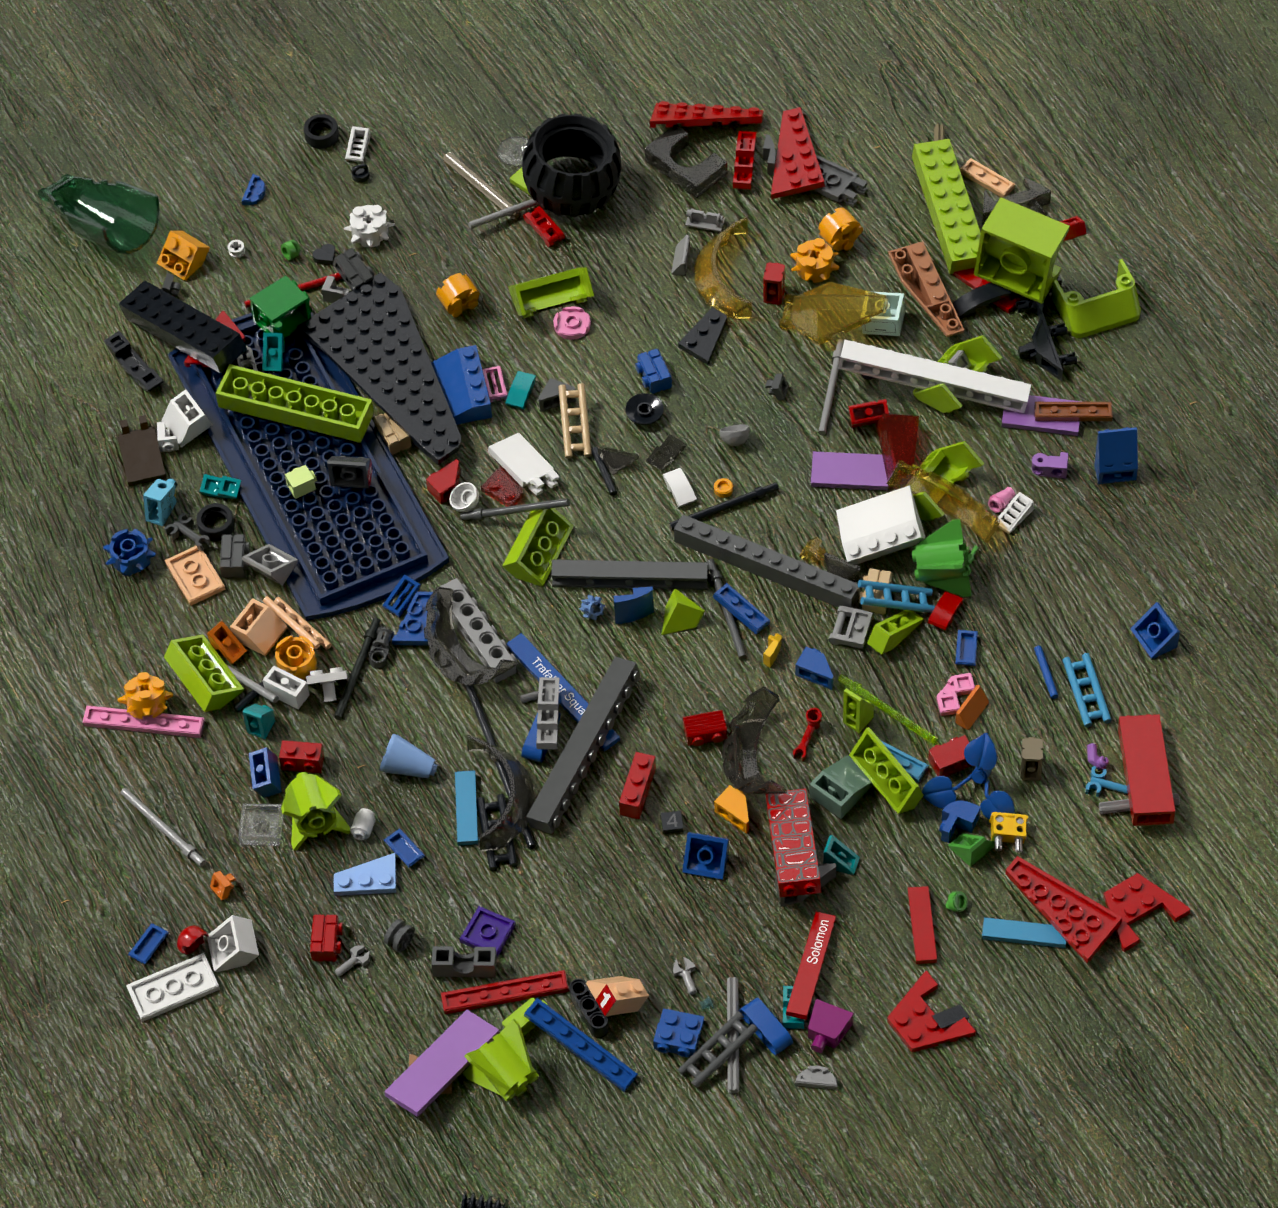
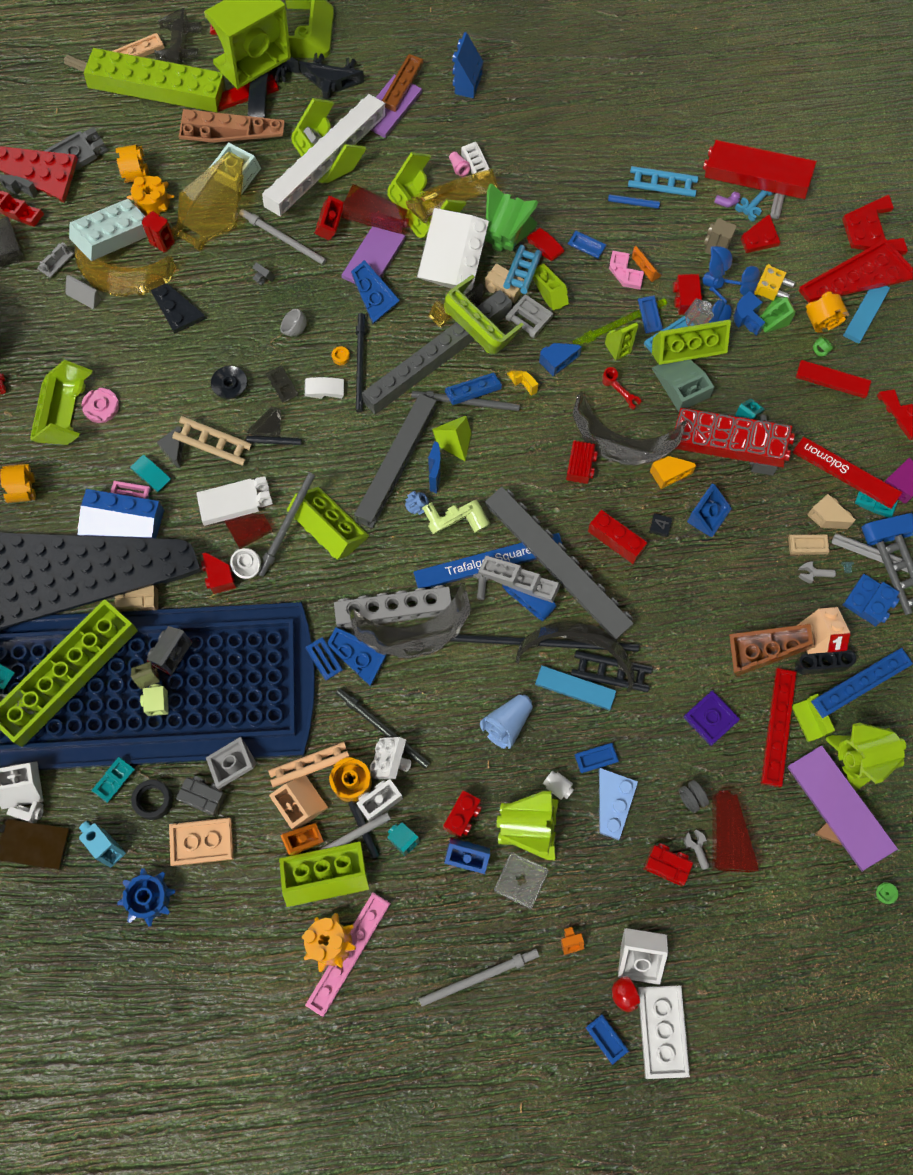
camera: 70 degrees left, 15 degrees up
dark grey bar [164,513,211,551] -> none
dark grey connector [369,626,395,668] -> none
dark grey arch [431,946,497,978] -> none
blue brick [635,349,672,394] -> none
medium lavender leg [1031,452,1068,478] -> none
blue slope [1131,602,1180,659] -> none
none -> light aqua brick [69,199,147,261]
none -> olive slope [131,661,160,689]
none -> blue wing [351,260,400,324]
none -> yellowish green piece [422,499,491,534]
none -> lime windscreen [444,274,524,354]
none -> blue tile [638,295,663,333]
none -> clear brick [685,298,714,326]
none -> clear red slope [712,790,758,873]
none -> dark orange wedge [729,624,815,676]
none -> red wing [741,215,780,253]
none -> tan tile [788,535,829,555]
none -> light orange brick [806,291,849,333]
none -> tan slope [807,494,855,529]
none -> bright green tile [876,883,899,904]

